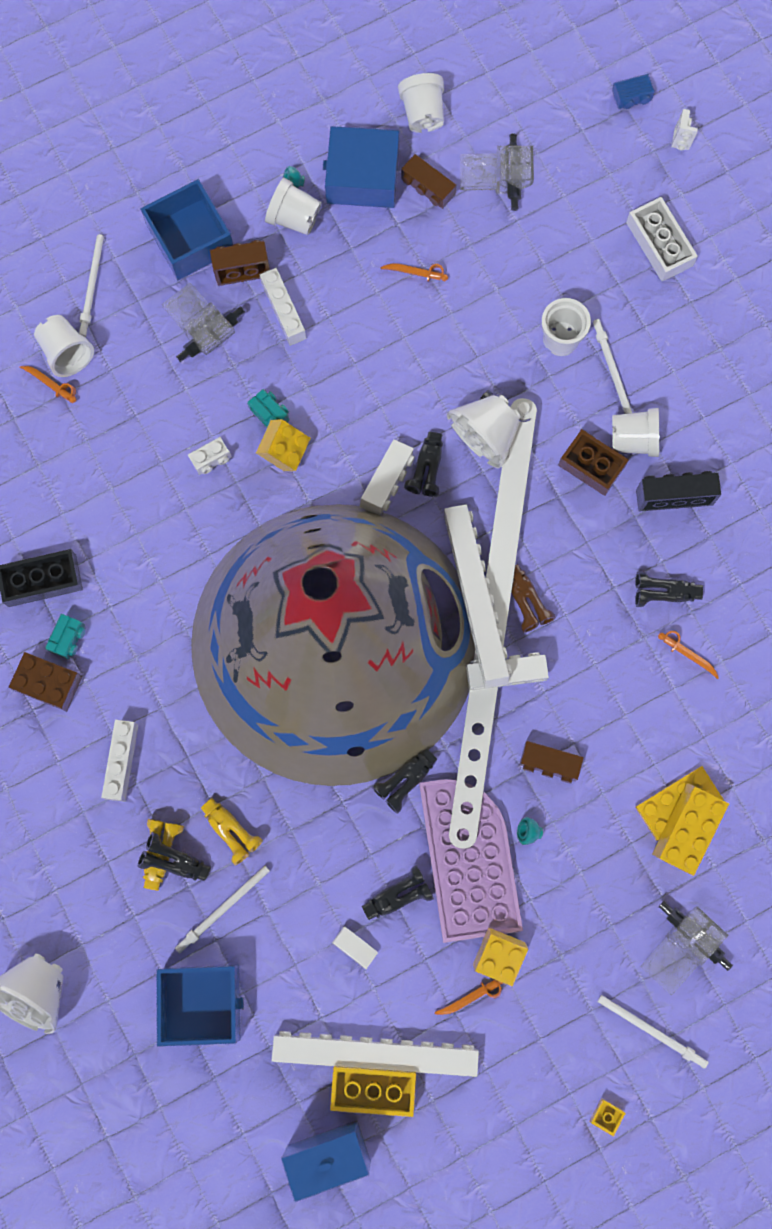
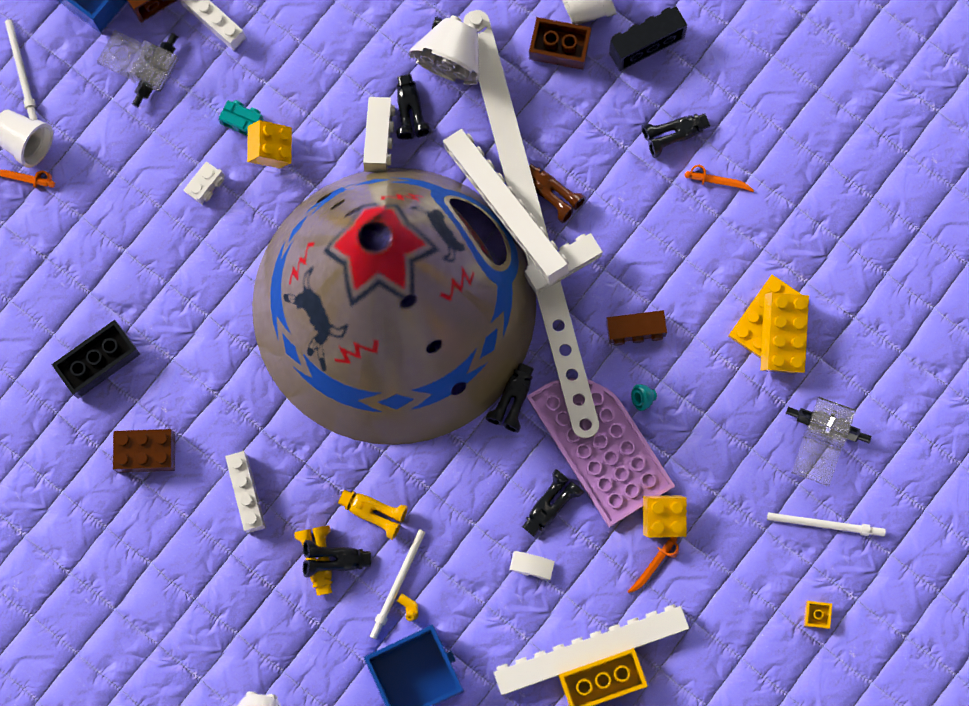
camera: 20 degrees left, 0 degrees up
teal brick [45,614,86,660] -> none
none -> yellow arm [397,593,419,622]

